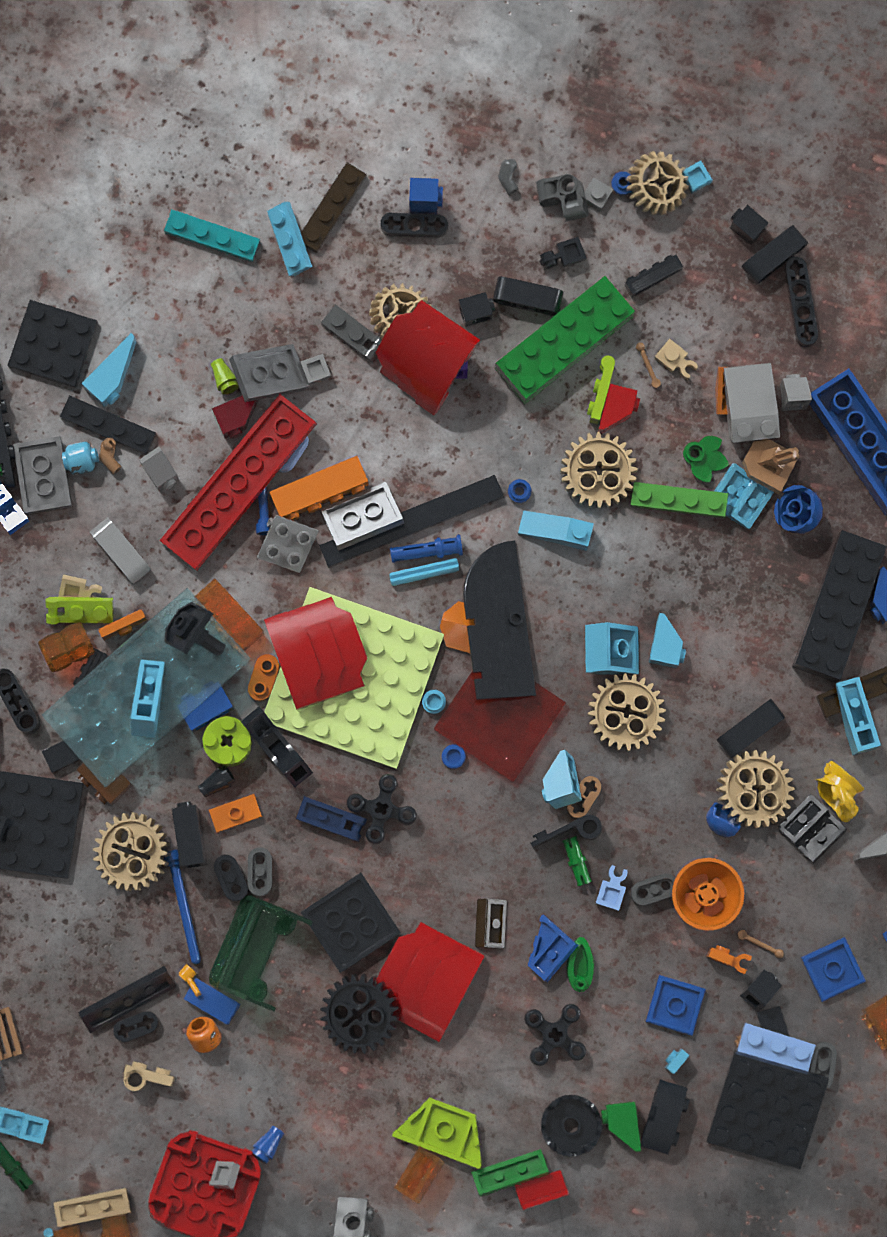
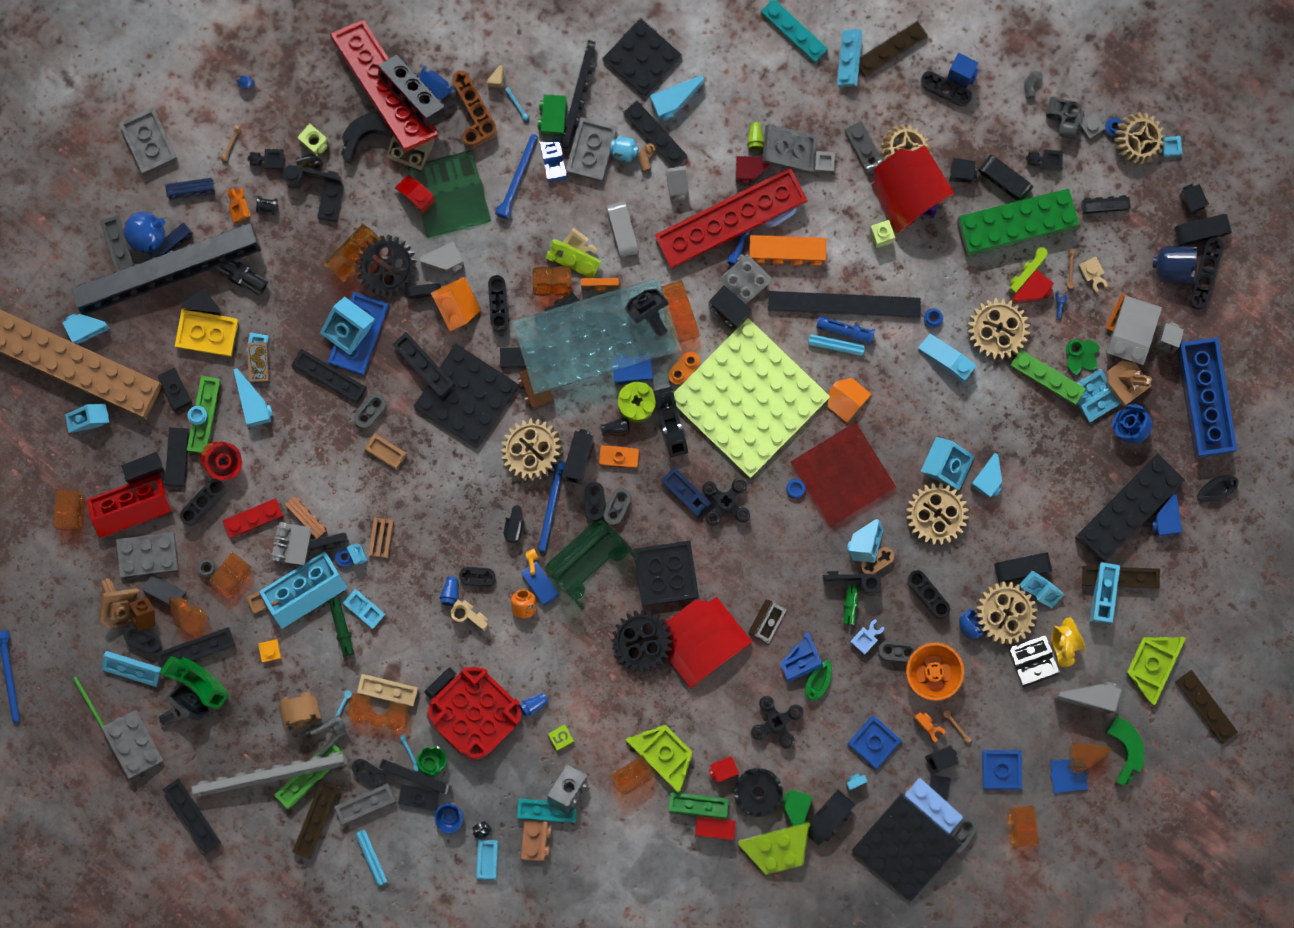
camera: 30 degrees right, 0 degrees up
black plate [78,965,176,1034] -> none
medium azure slope [130,660,165,738] -> none
light grey plate [209,1161,240,1189] -> none
red slope [264,597,367,711] -> none
plate [321,482,404,550] -> none
medium azure plate [422,690,446,714] -> none
black door [463,540,536,700] -> none
none -> black beam [424,667,457,699]
none -> blue cone [439,577,458,606]
none -> black arm [503,505,525,543]
none -> lime tile [548,724,574,751]
none -> black brick [708,285,752,329]
none -> red brick [708,756,739,783]
none -> lime wing [738,822,810,874]
none -> yellowish green brick [869,220,895,248]
none -> black beam [907,570,950,619]
none -> medium azure slope [1020,571,1064,608]
none -> blue hand [1055,291,1068,318]
none -> dark blue cylinder [1152,246,1197,285]

